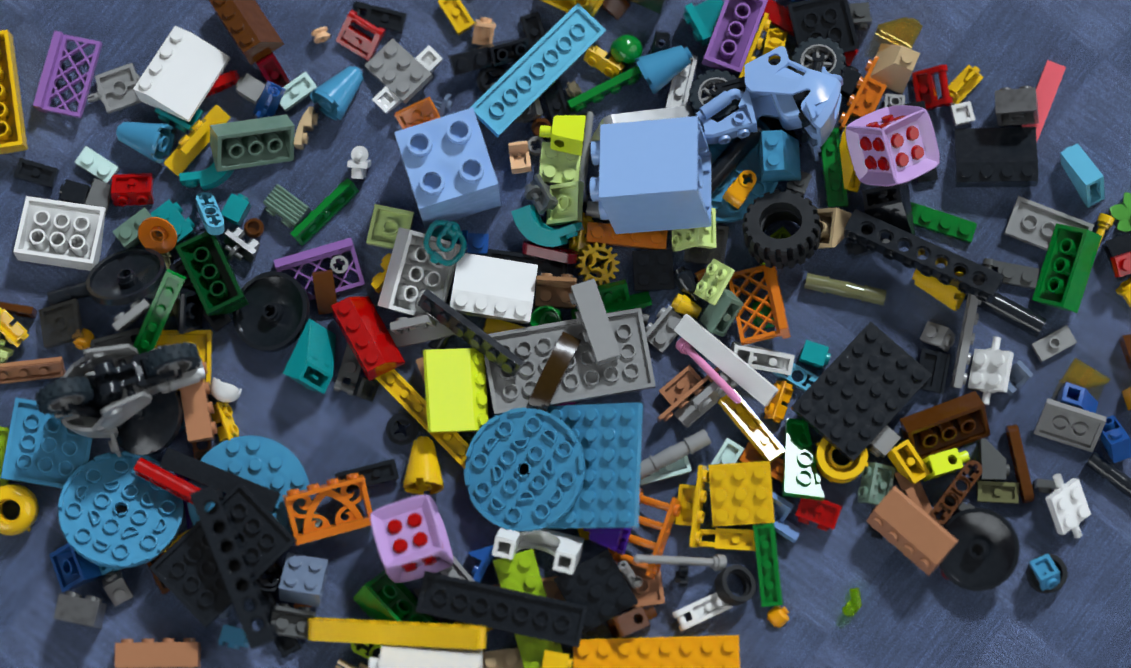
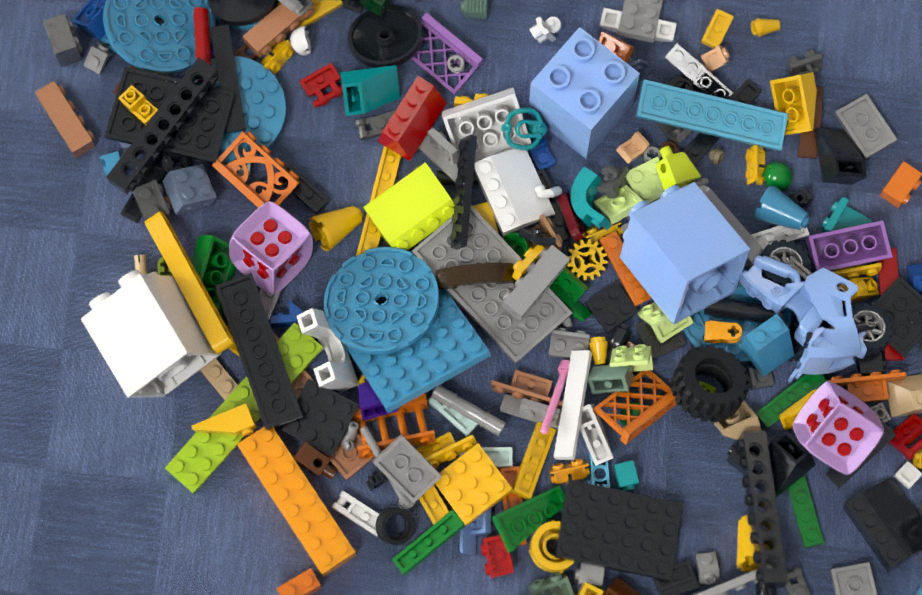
camera: 55 degrees right, 5 degrees down
green plate [290,178,359,246] -> none
reddish brown slope [312,270,337,315] -> none
black plate [353,376,379,402] -> none
yellowish green plate [366,204,414,249] -> none
black gear [386,413,419,446] -> none
green plate [567,65,642,113] -> none
light orange piece [767,606,789,628] -> none
olive piece [804,273,887,305] -> none
none -> yellow slope [118,85,158,125]
none -> red plate [299,63,343,109]
none -> light grey plate [373,434,442,504]
none -> yellow plate [512,245,544,281]
none -> black plate [519,228,556,245]
none -> white arm [535,185,562,198]

